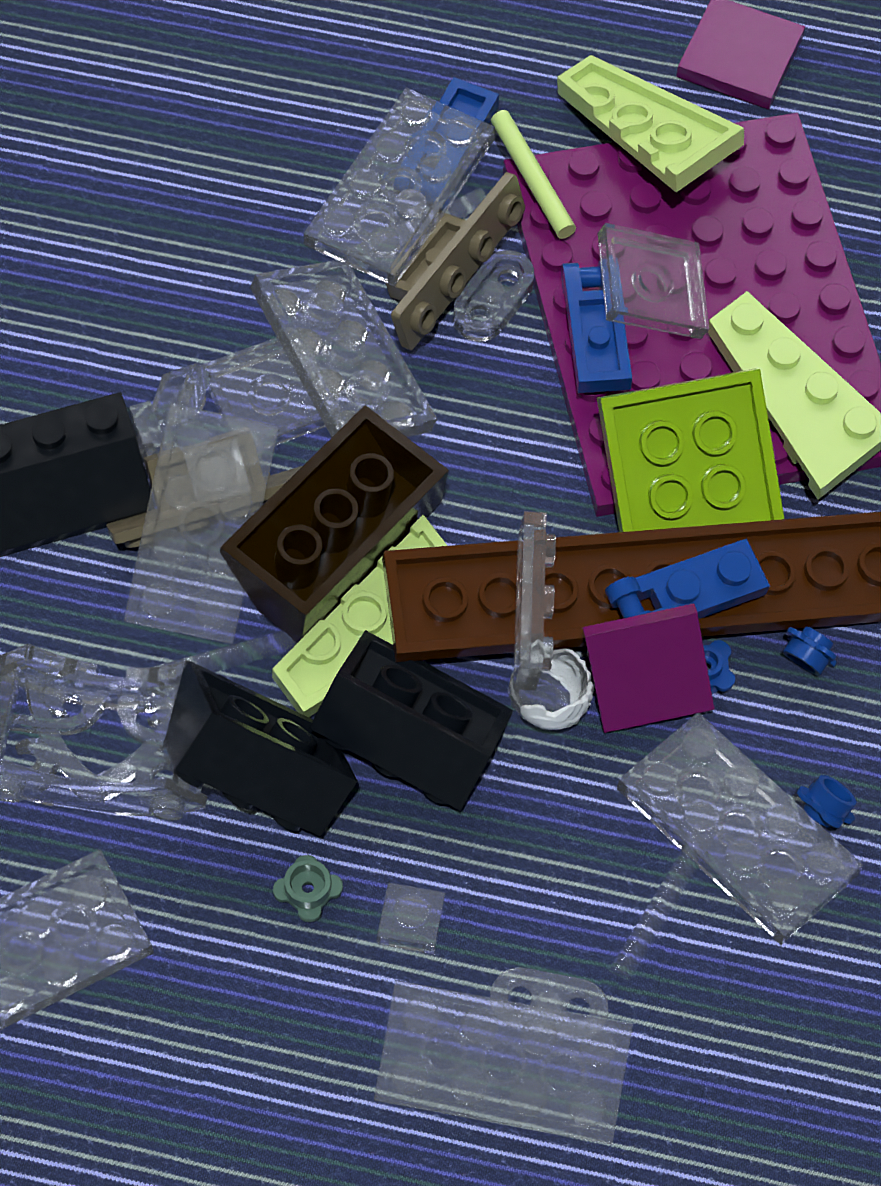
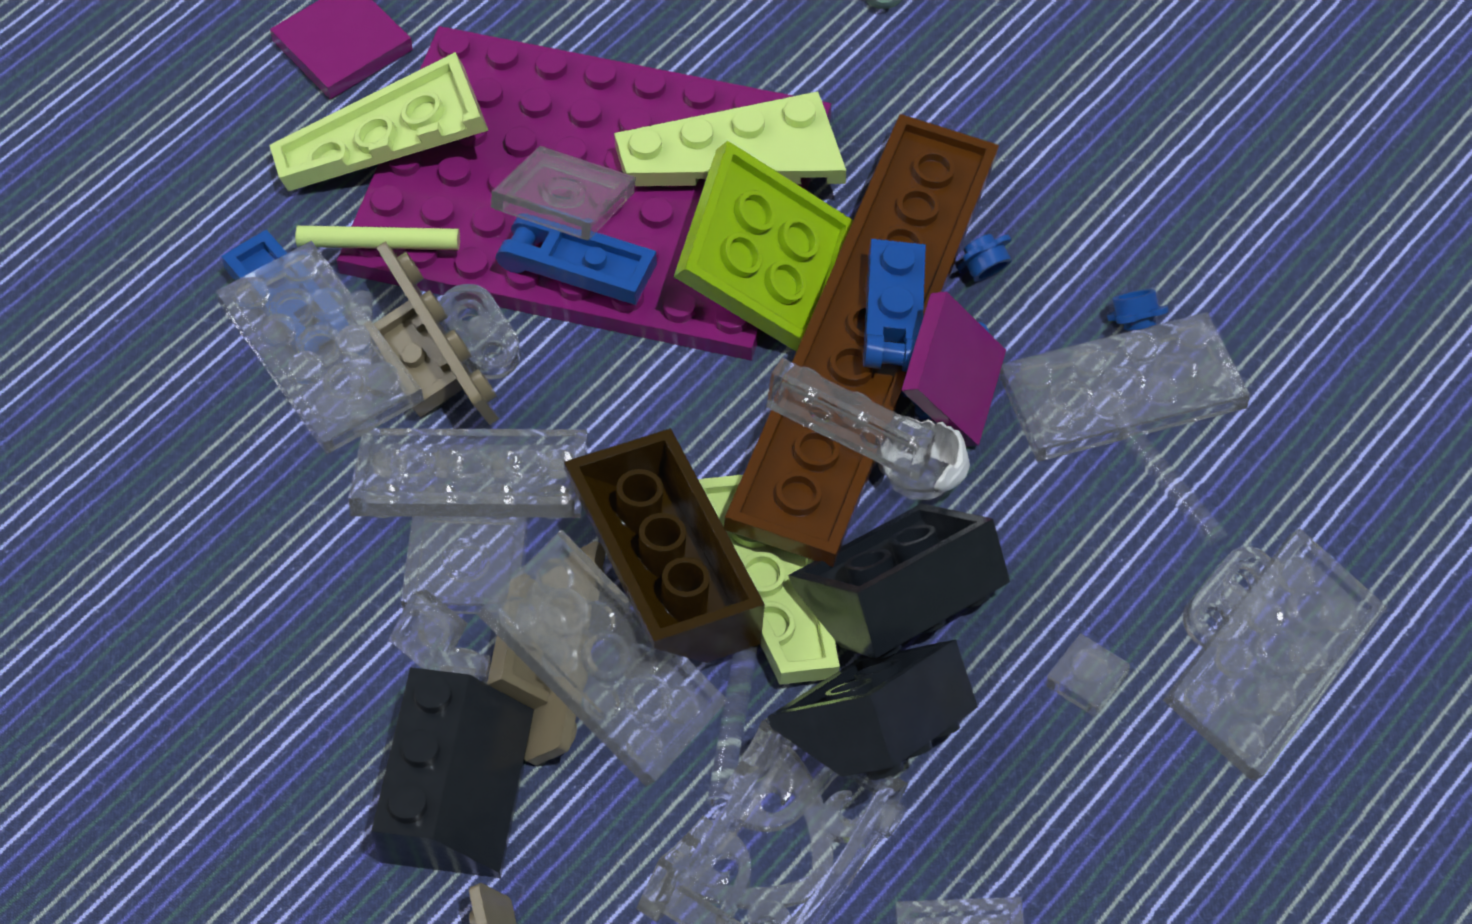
camera: 60 degrees left, 5 degrees down
sand green plate [273,855,343,922] -> none

